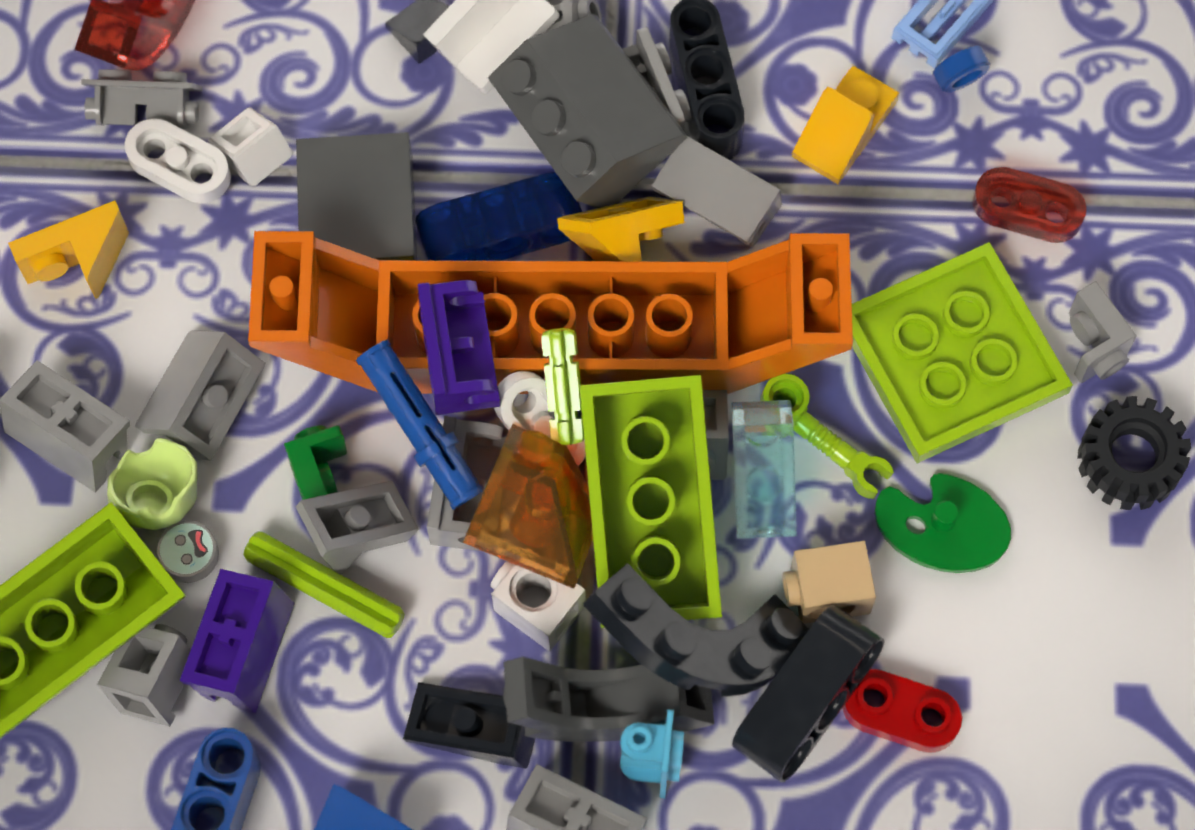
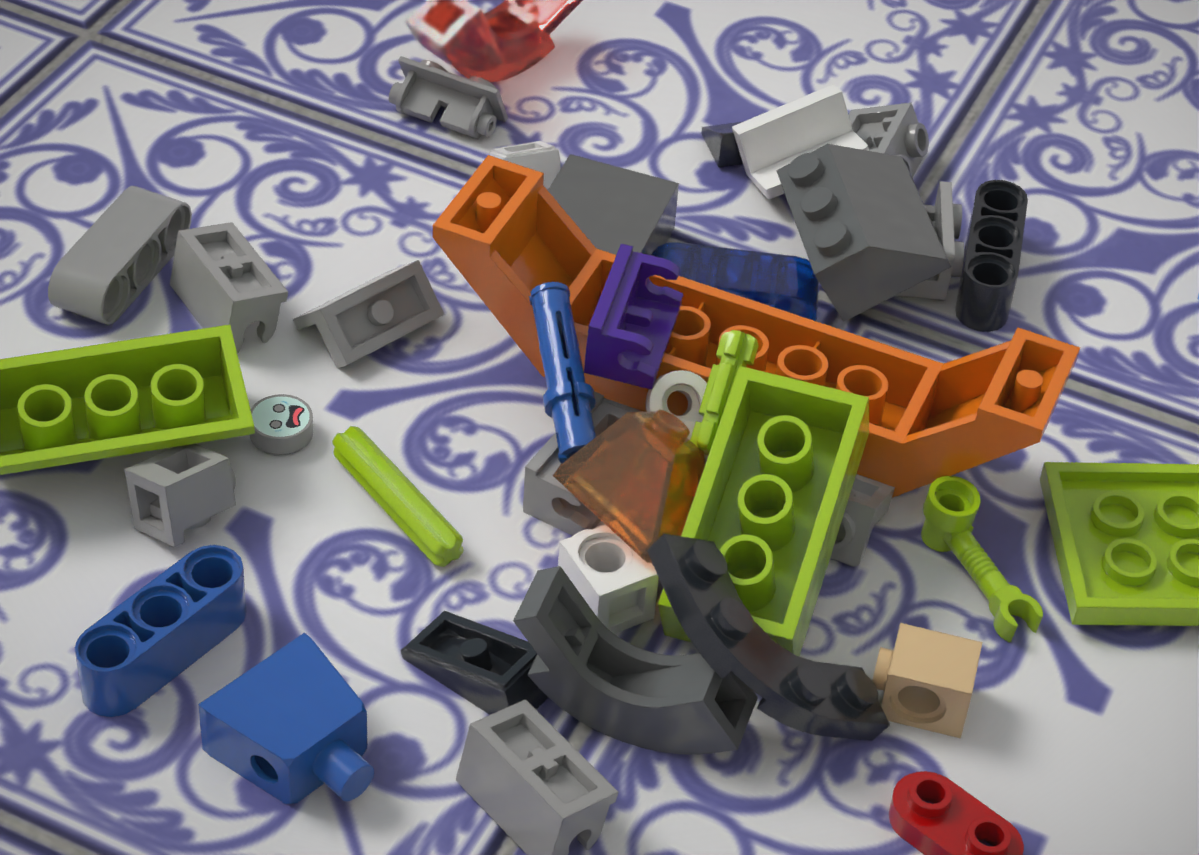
camera: 20 degrees right, 25 degrees down
yellow slope [8,200,129,299] -> none
yellowish green hair [107,438,198,530] -> none
white plate [125,119,231,203] -> none
dark purple hinge [180,569,295,713] -> none
green bracket [284,425,347,500] -> none
light grey slope [295,480,419,574] -> none
yellow slope [557,197,685,261] -> none
medium azure hinge [620,710,684,799] -> none
light grey hinge [651,137,782,247] -> none
clear light blue brick [731,400,797,538] -> none
black beam [732,605,885,782] -> none
yellow slope [792,65,899,184] -> none
green piece [874,473,1011,573] -> none

